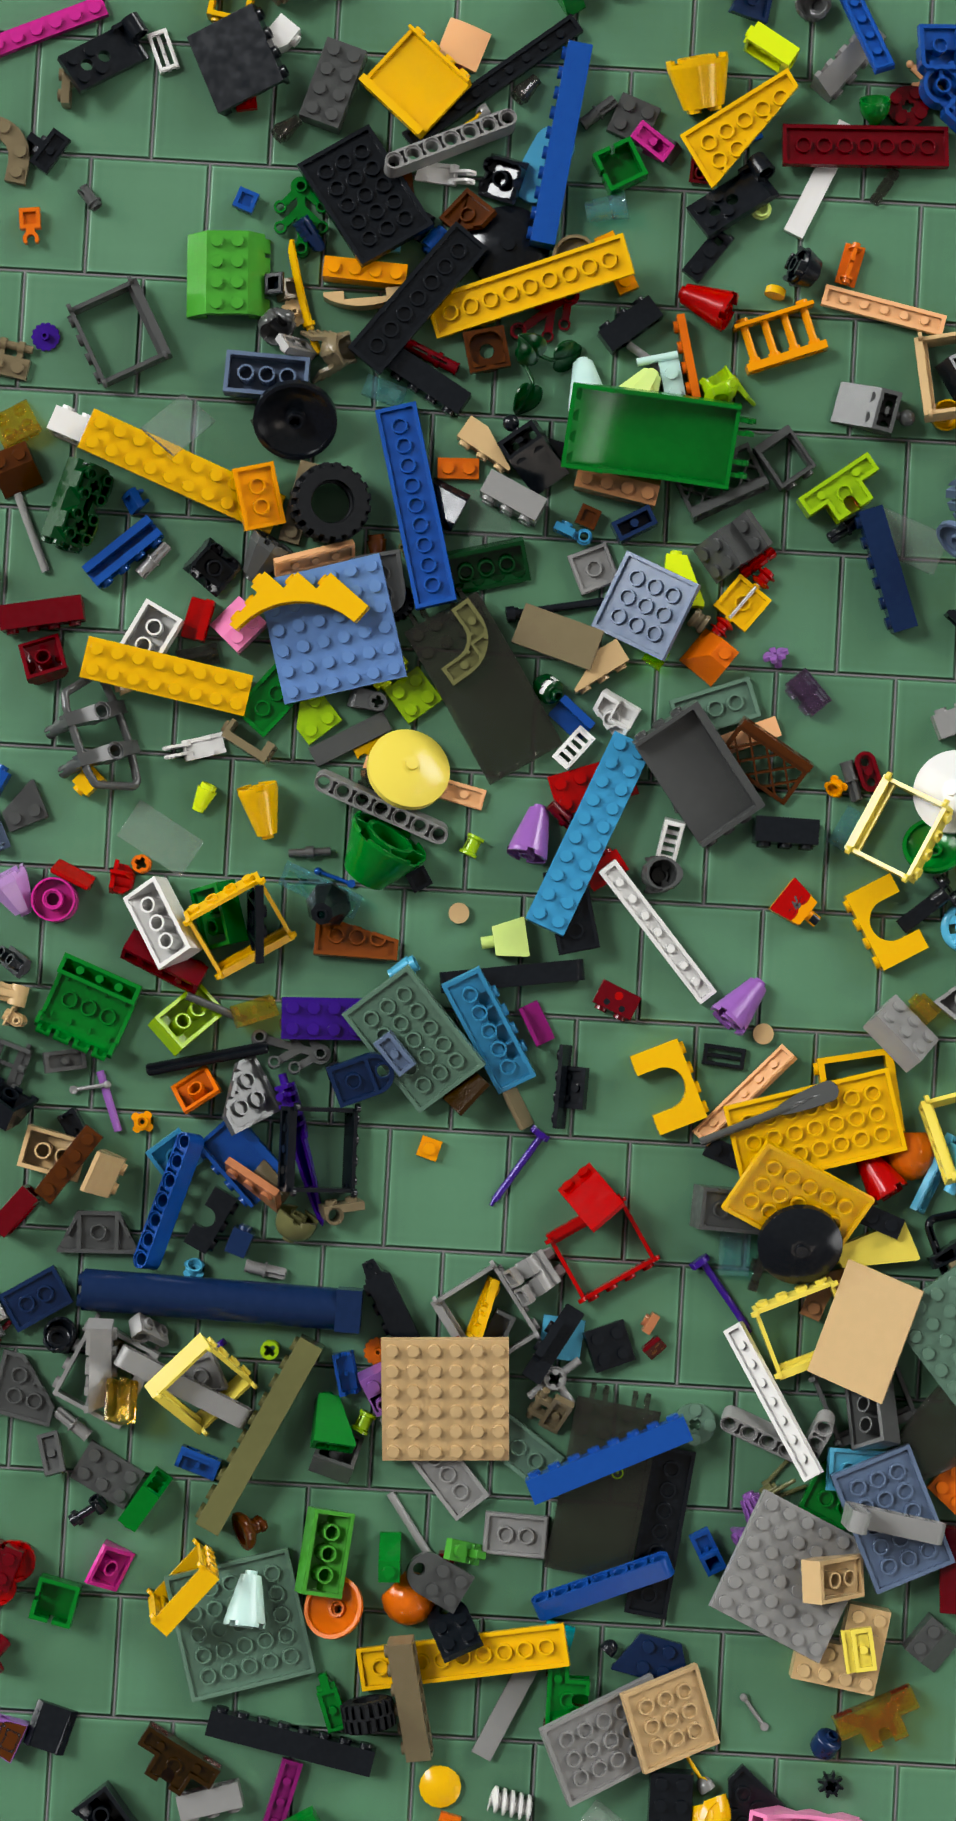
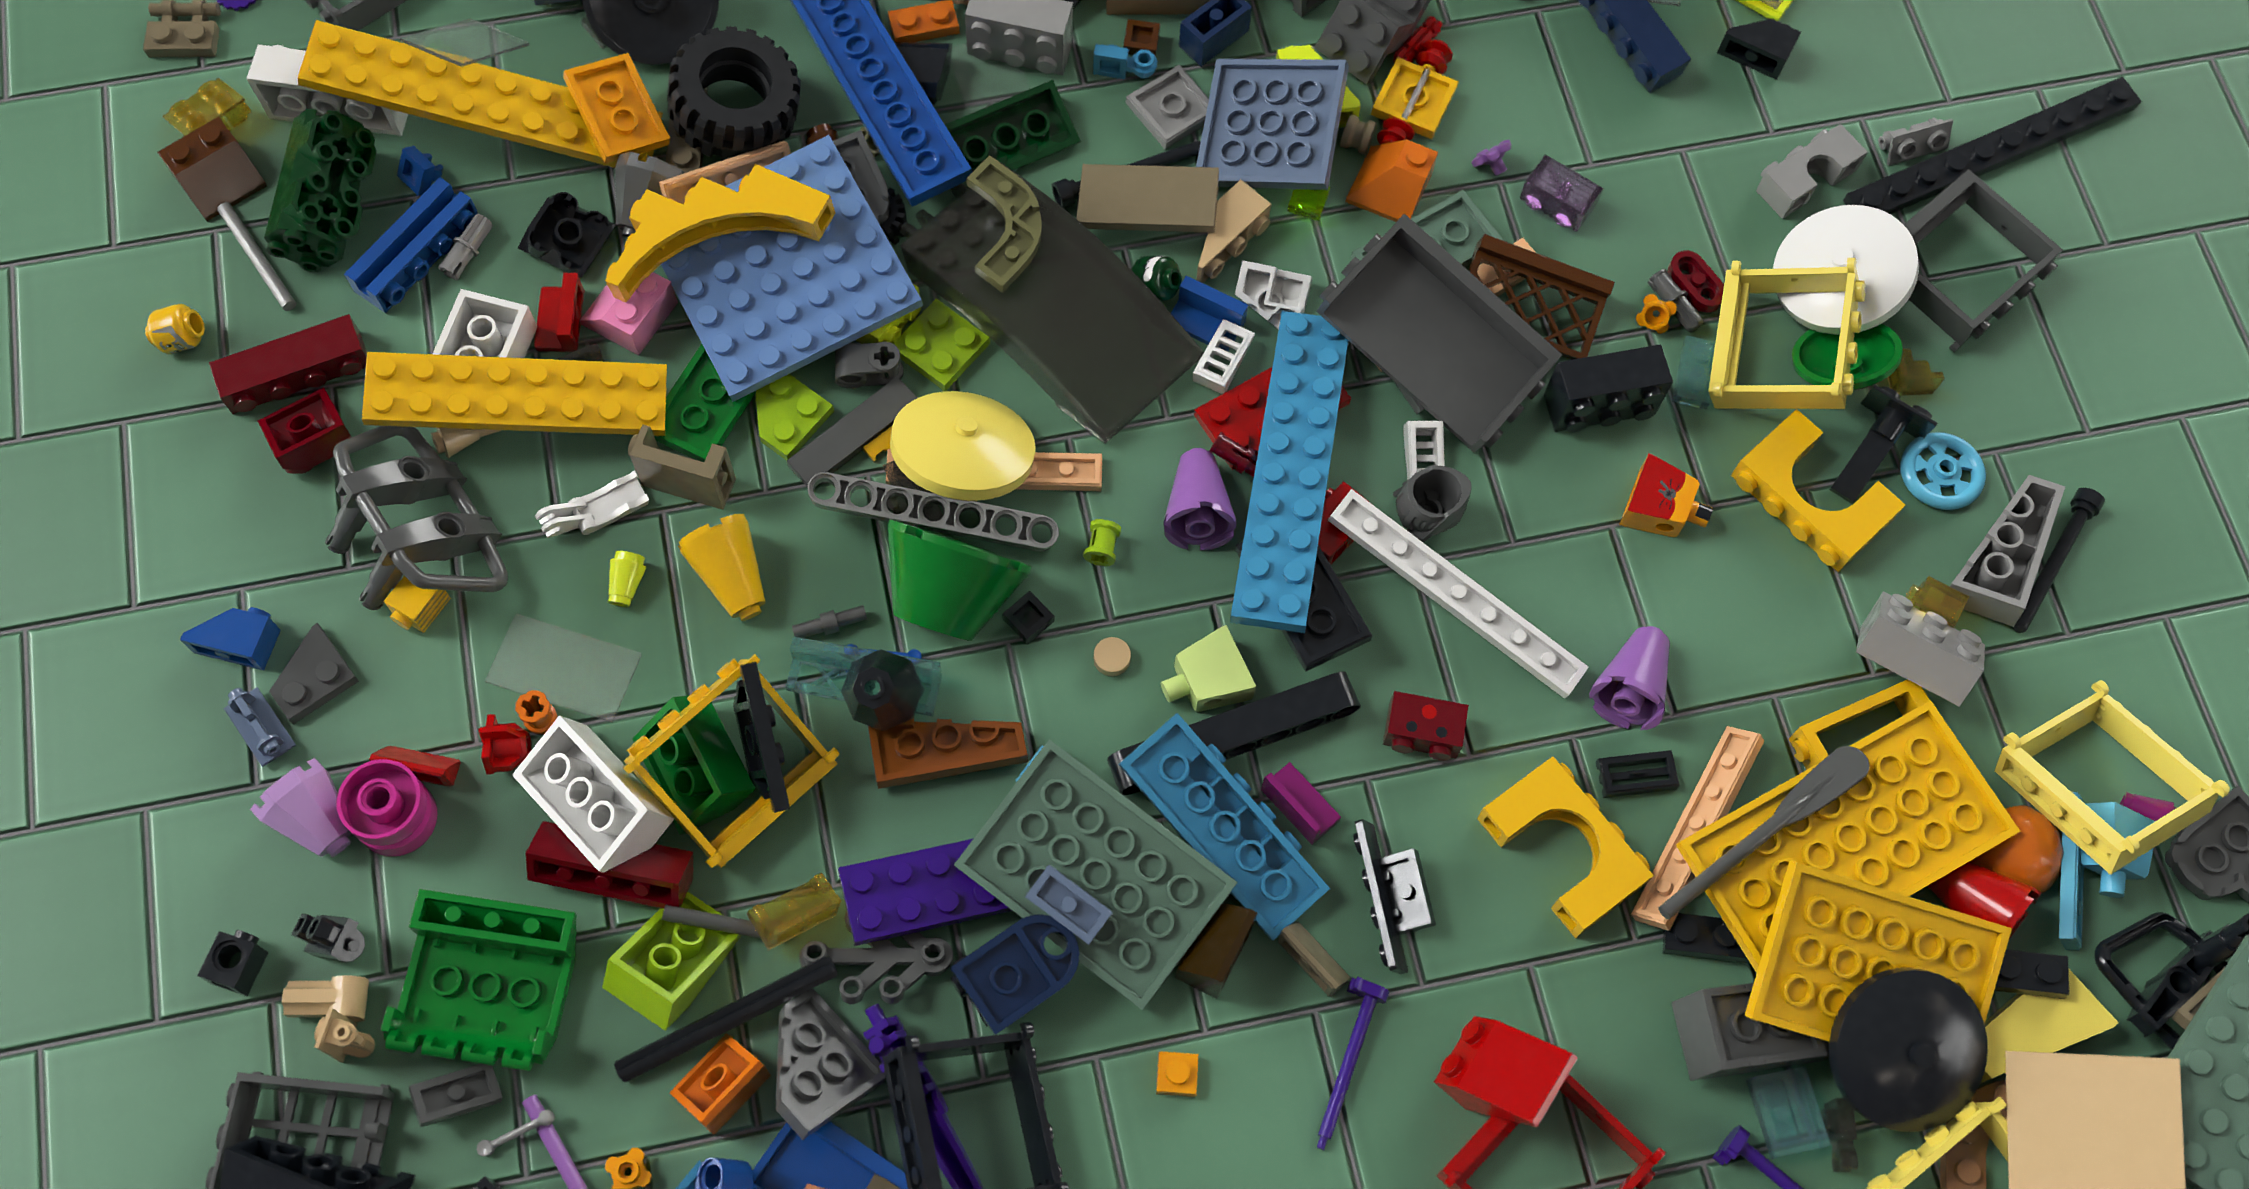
camera: 20 degrees left, 20 degrees down
tan tile [752,1023,774,1044] -> none

